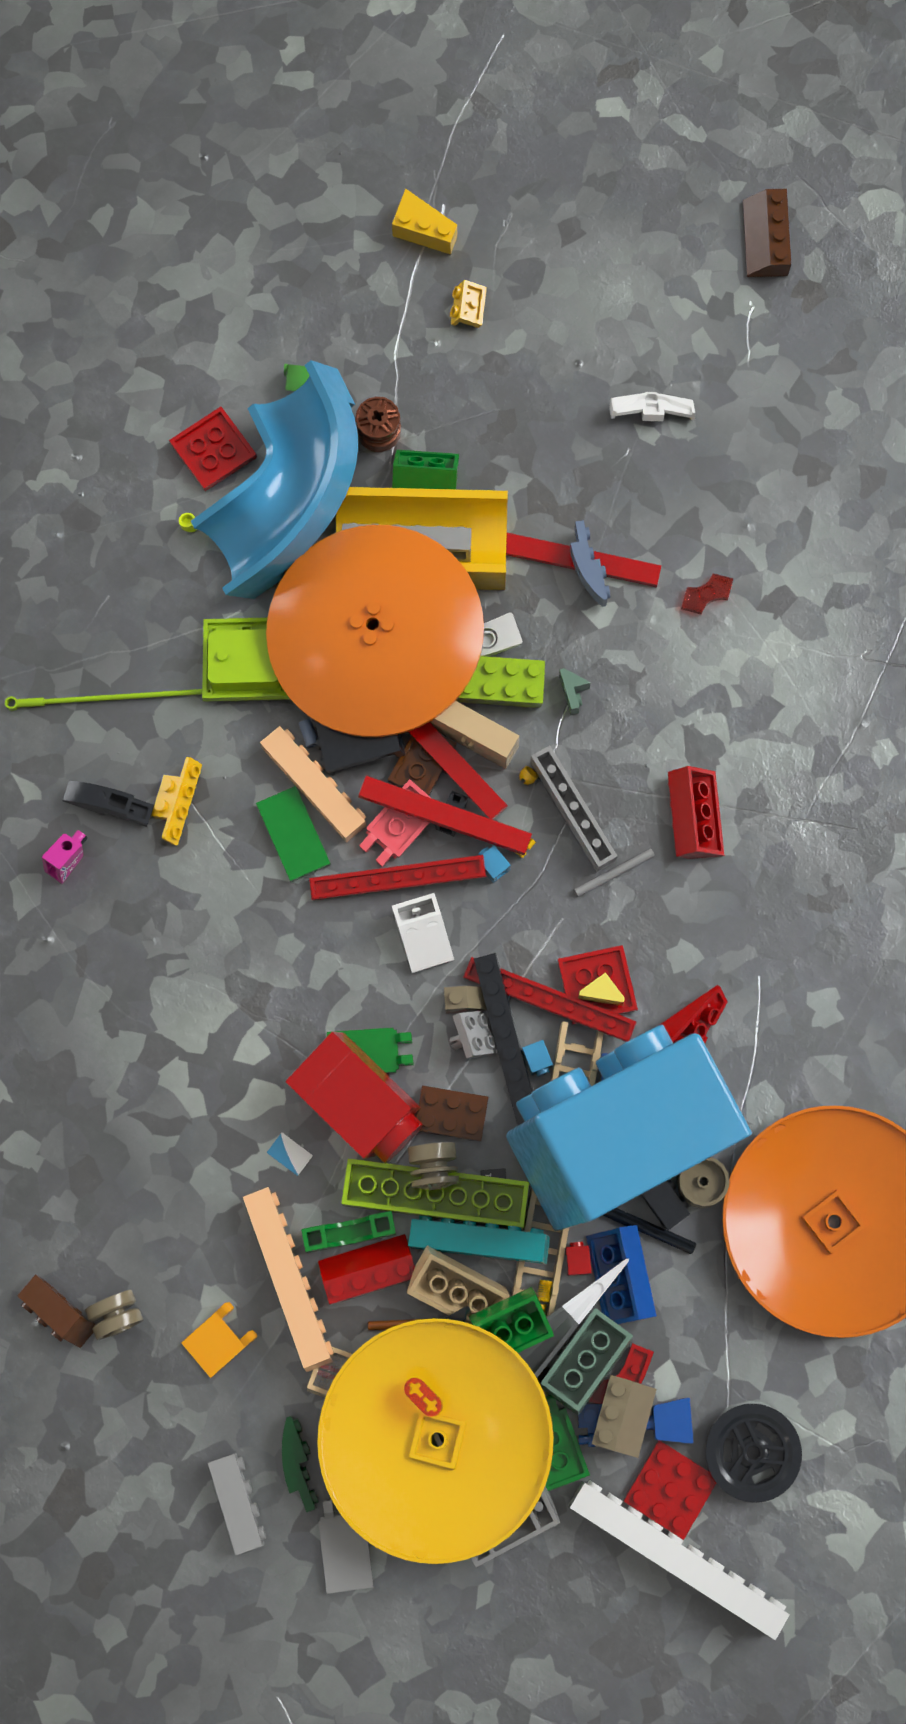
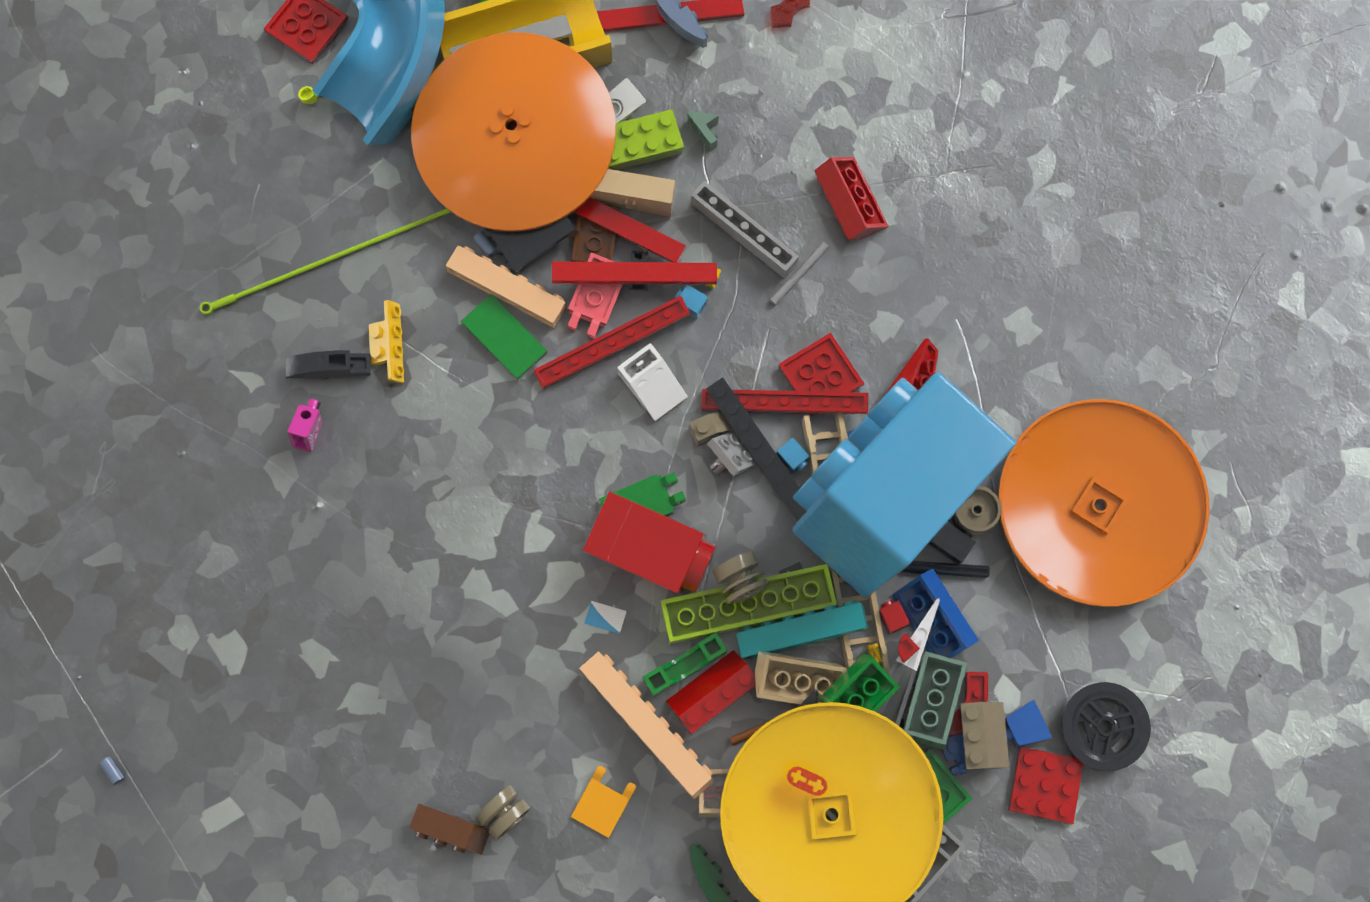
camera: 25 degrees left, 0 degrees up
lime piece [202,617,290,702] -> none
reddish brown plate [417,1085,489,1142] -> none
yellow hinge [519,766,538,785] -> none
white brick [568,1480,790,1640] -> none
light yellow slope [578,973,625,1006] -> none
none -> red tile [898,633,920,663]

